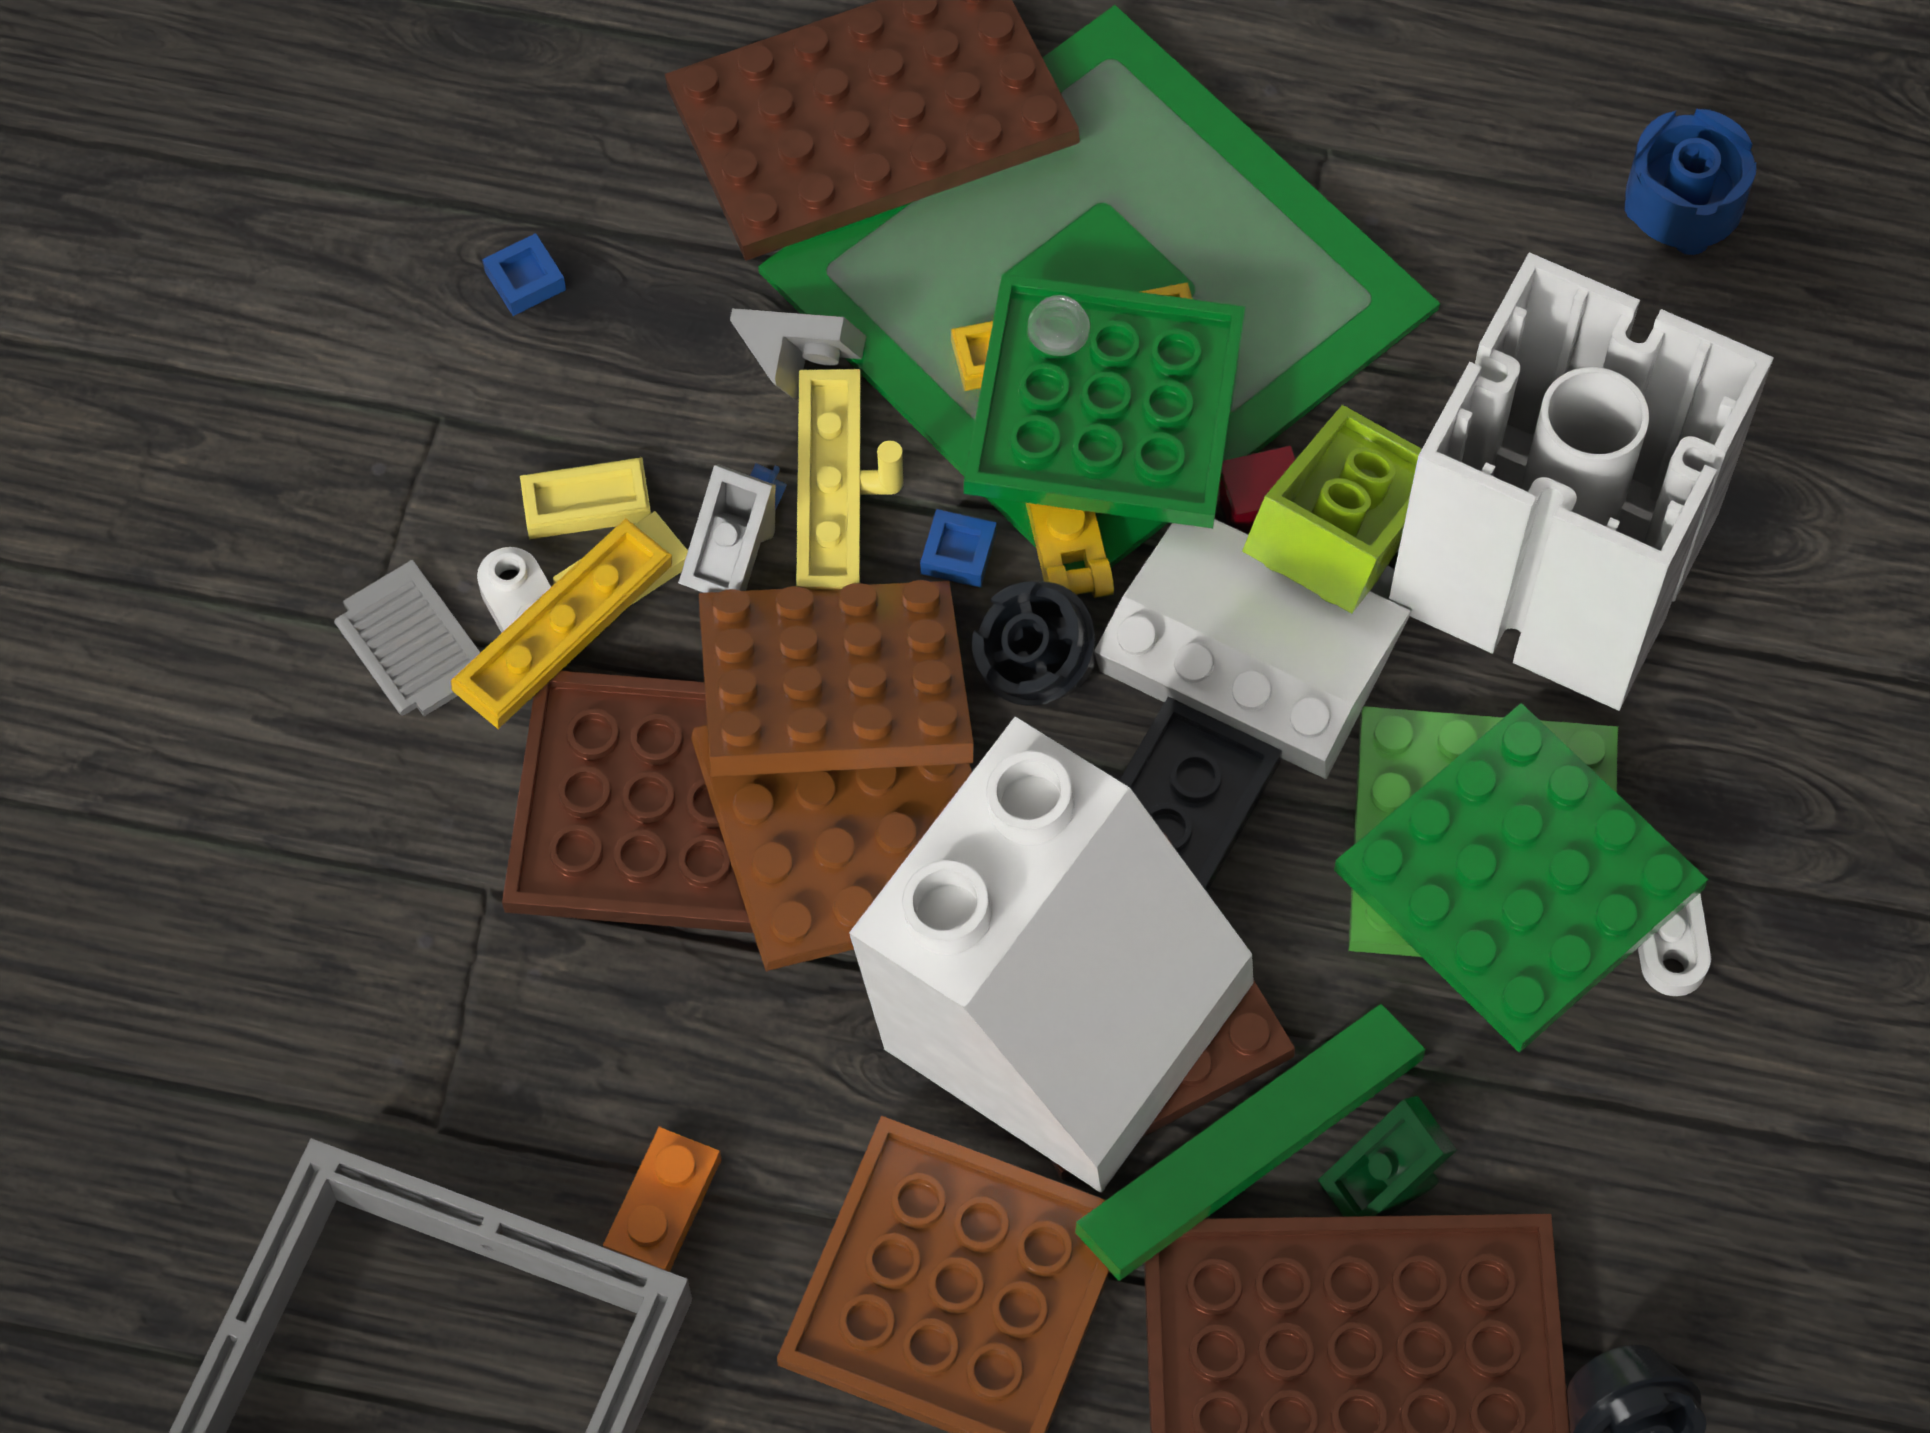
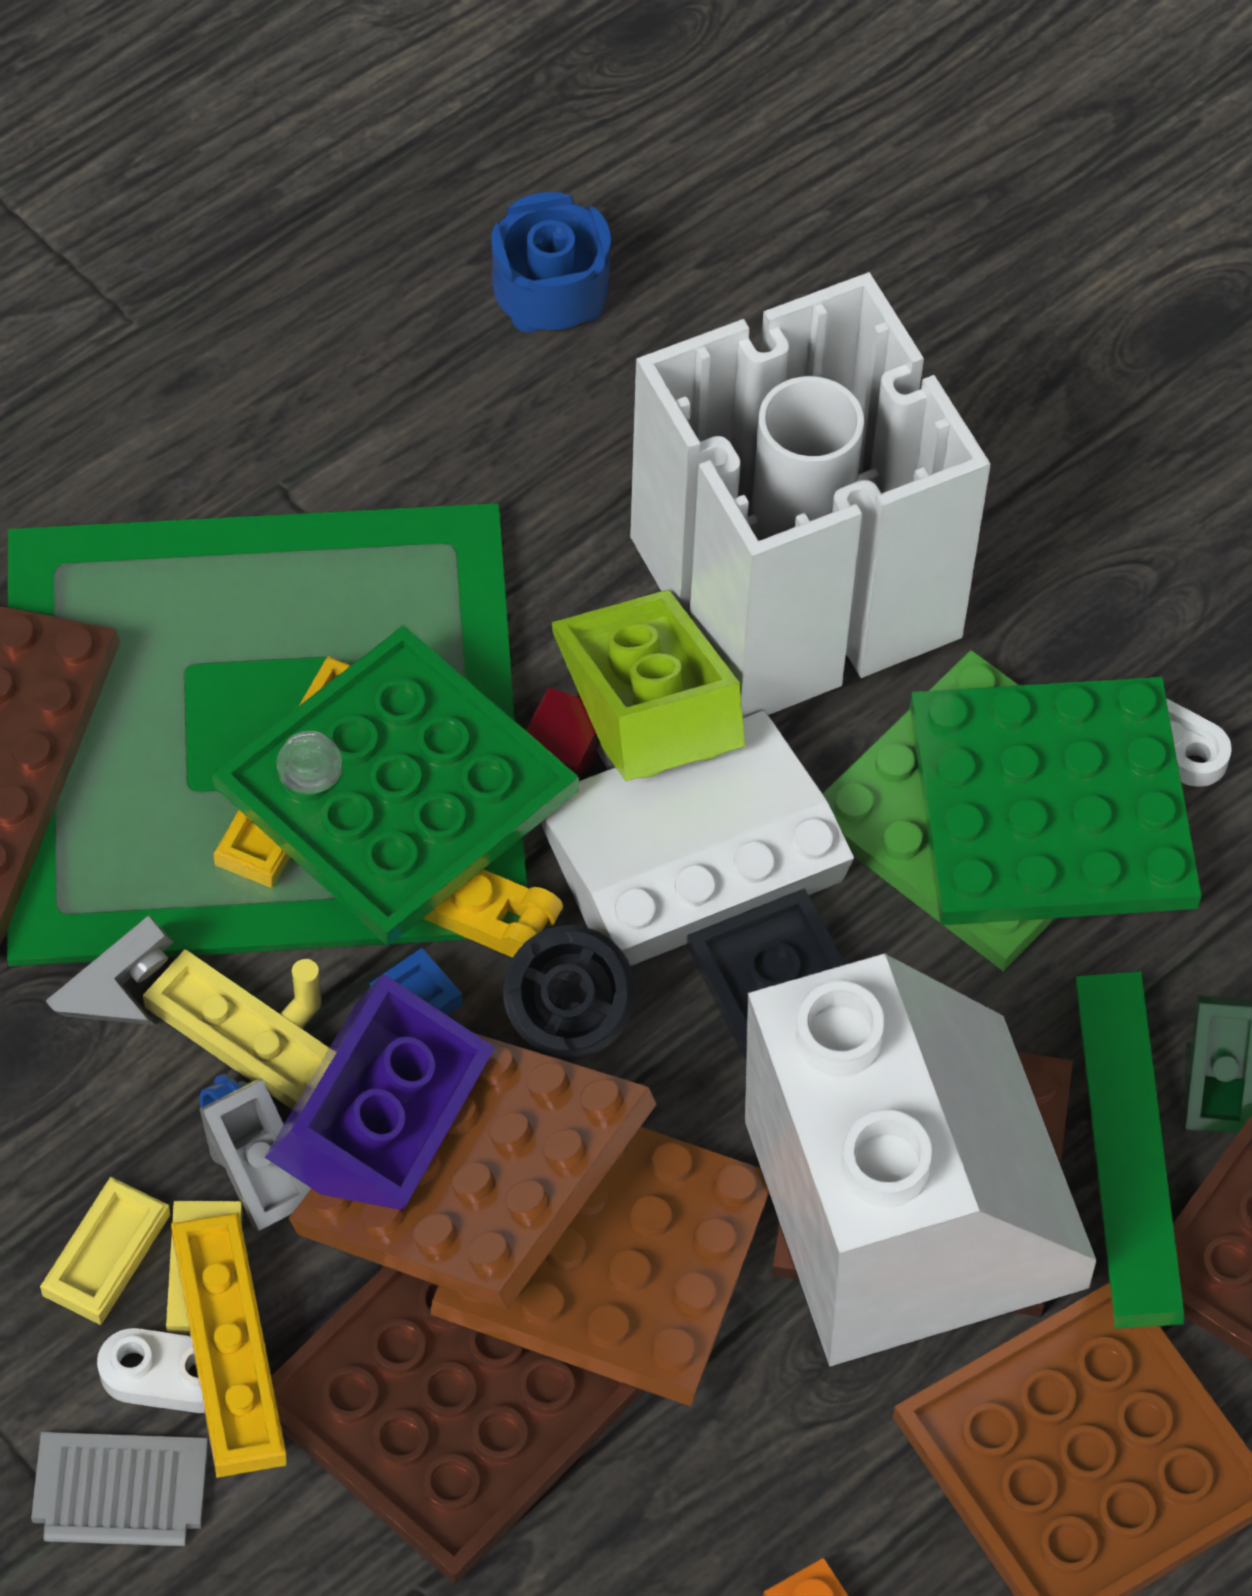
camera: 55 degrees left, 5 degrees down
none -> dark purple slope [264,974,495,1210]

